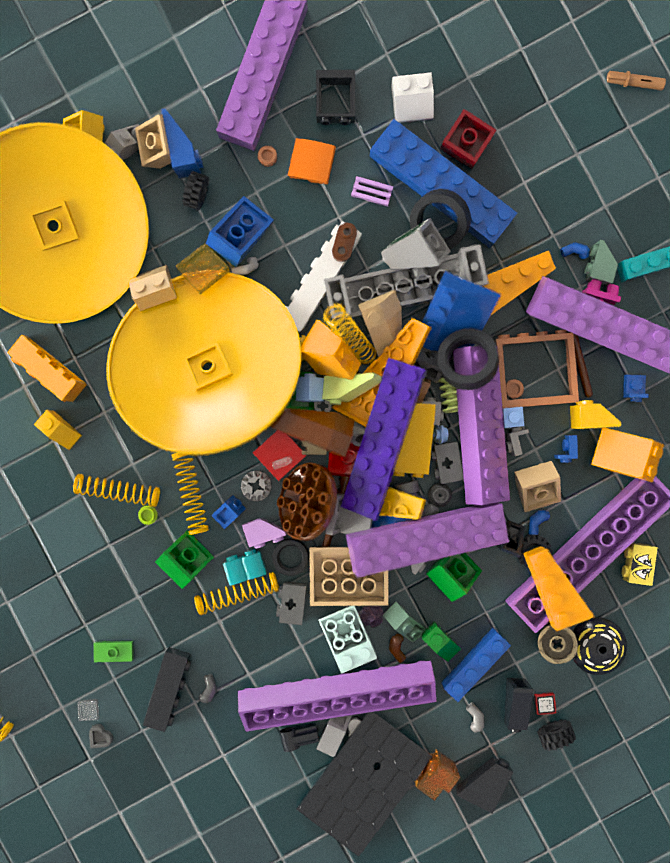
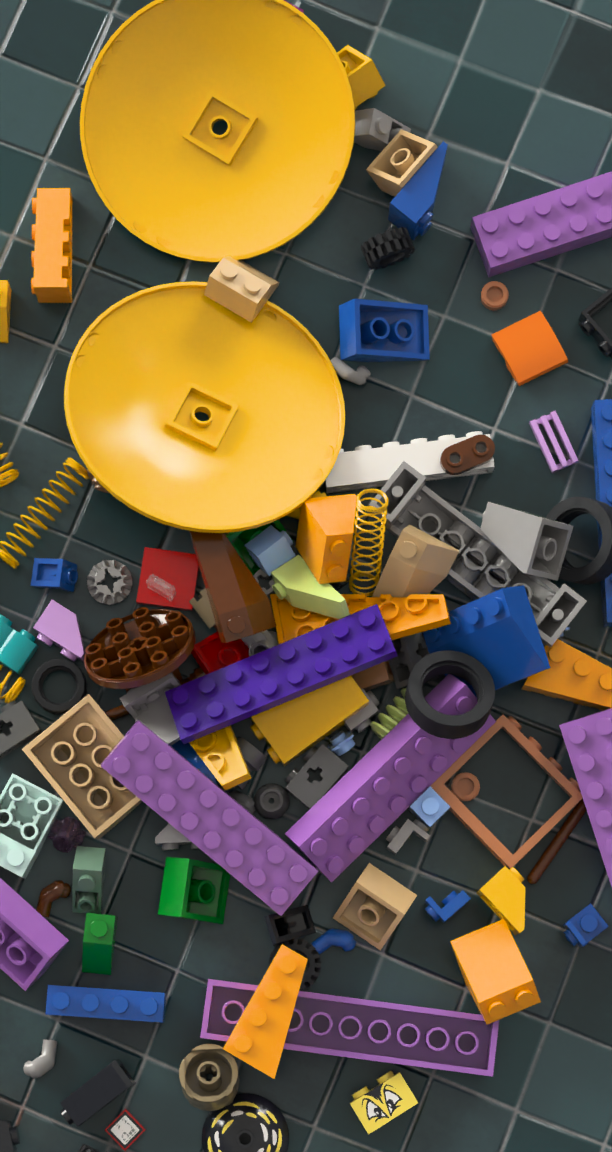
camera: 45 degrees right, 10 degrees down
clear yellow plate [176,243,230,294] -> none

